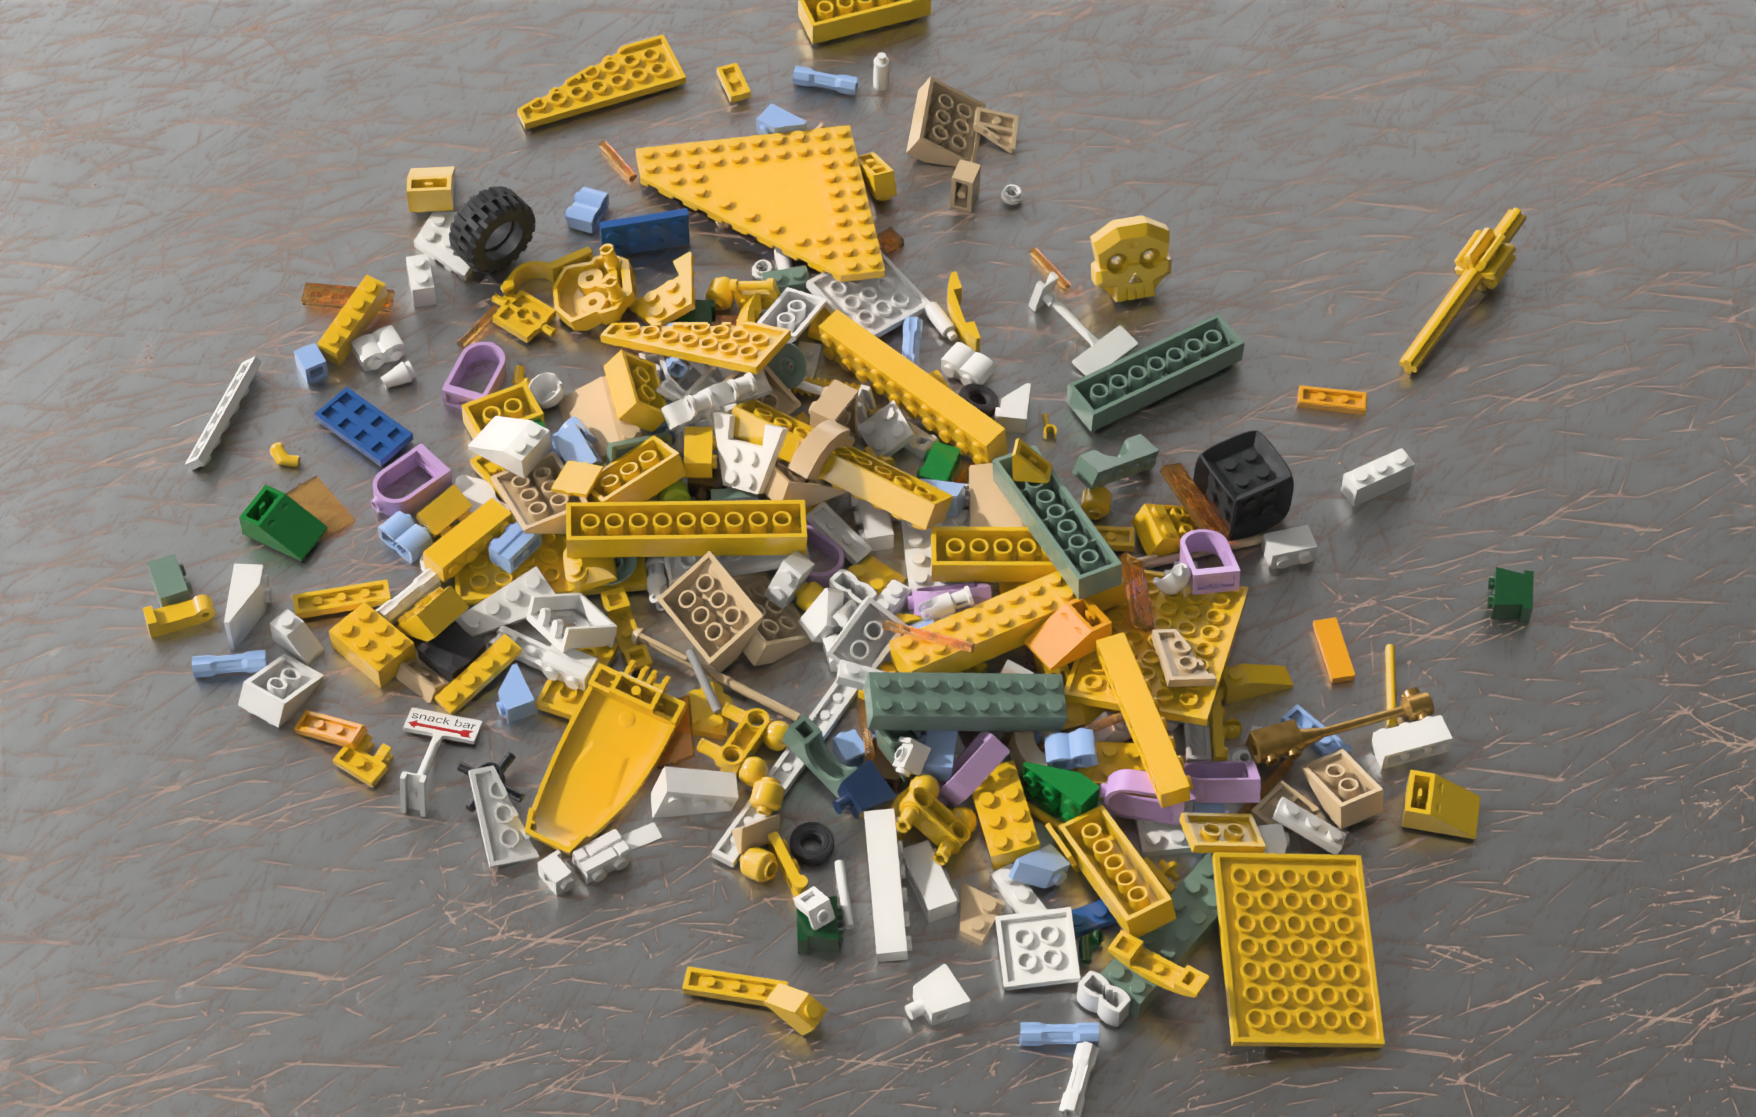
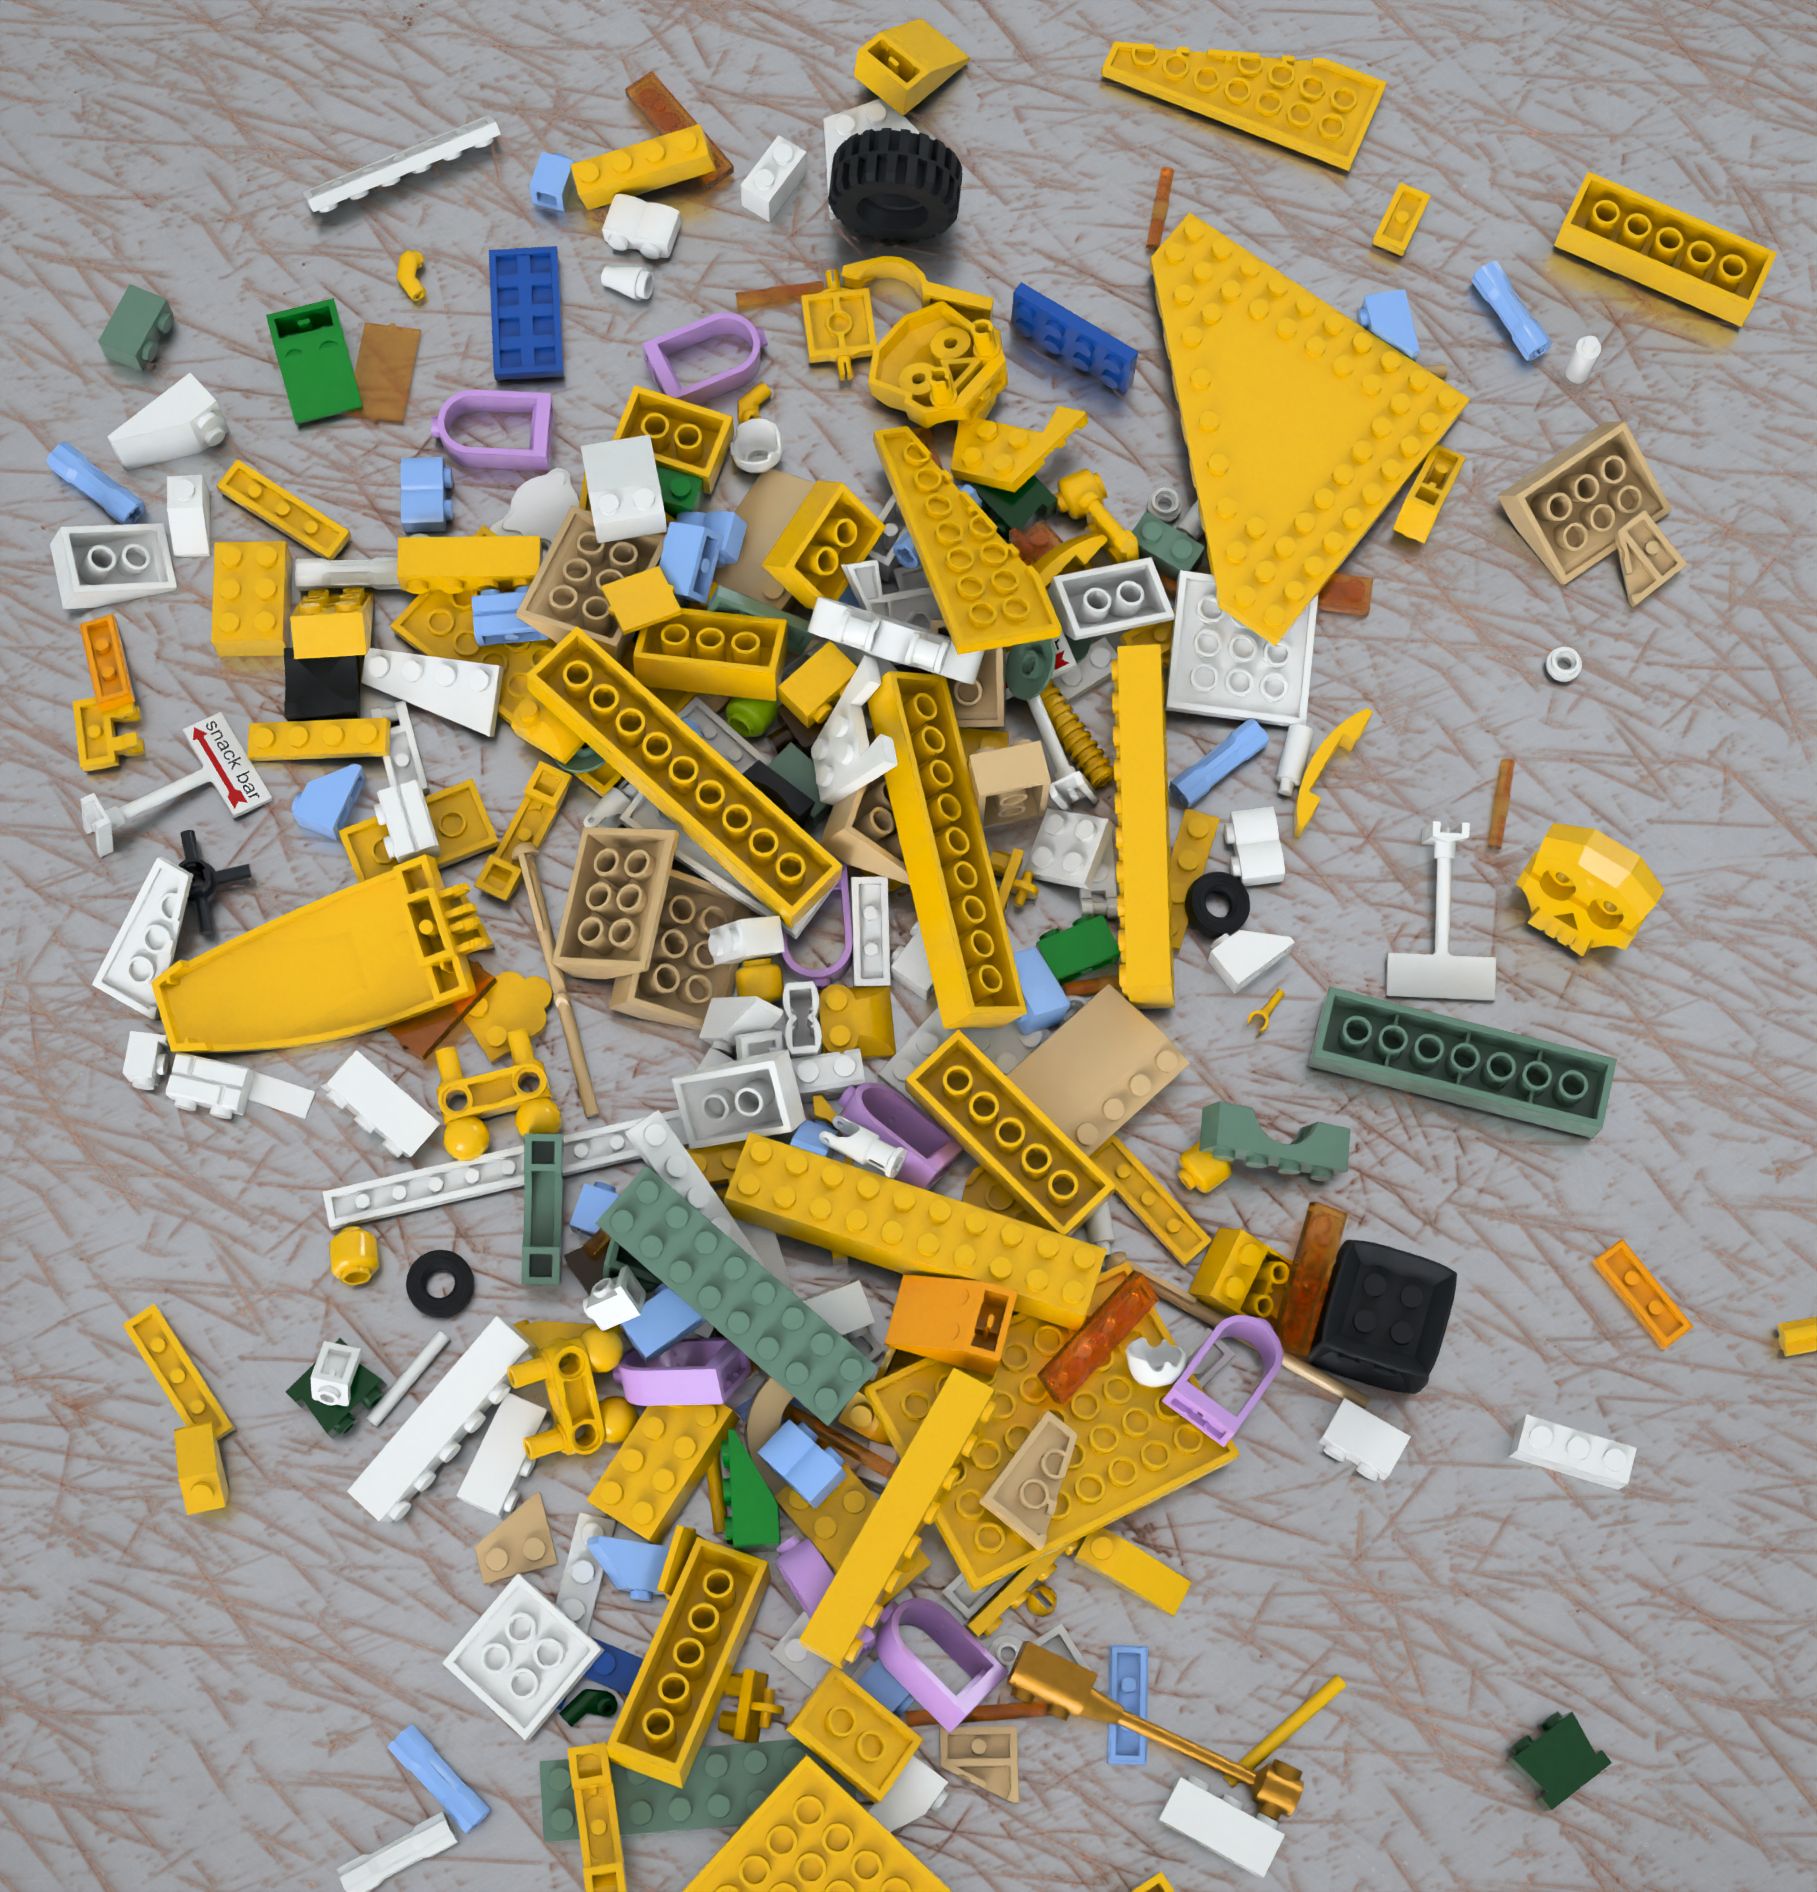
camera: 45 degrees right, 20 degrees up
yellow leg [142,594,216,638] -> none
tan slope [396,658,450,703] -> none
yellow slope [416,484,473,538] -> none
white window [526,593,617,654] -> none
light blue brick [565,187,609,234] -> none
light grey bar [686,648,723,714] -> none
tan slope [732,814,780,854] -> none
yellow head [750,777,785,816] -> none
yellow plate [768,831,808,898] -> none
tan arch [788,419,855,479] -> none
dark blue torso [832,759,897,819] -> none
clear orange bar [882,620,975,653] -> none
white torso [905,964,971,1026] -> none
tan brick [950,159,981,213] -> none
sand green brick [993,445,1122,600] -> none
yellow slope [1012,438,1053,484] -> none
white brick [1077,971,1131,1027] -> none
white plate [1272,797,1346,855] -> none
tan slope [1301,748,1383,829] -> none
light orange tile [1312,617,1356,683] -> none

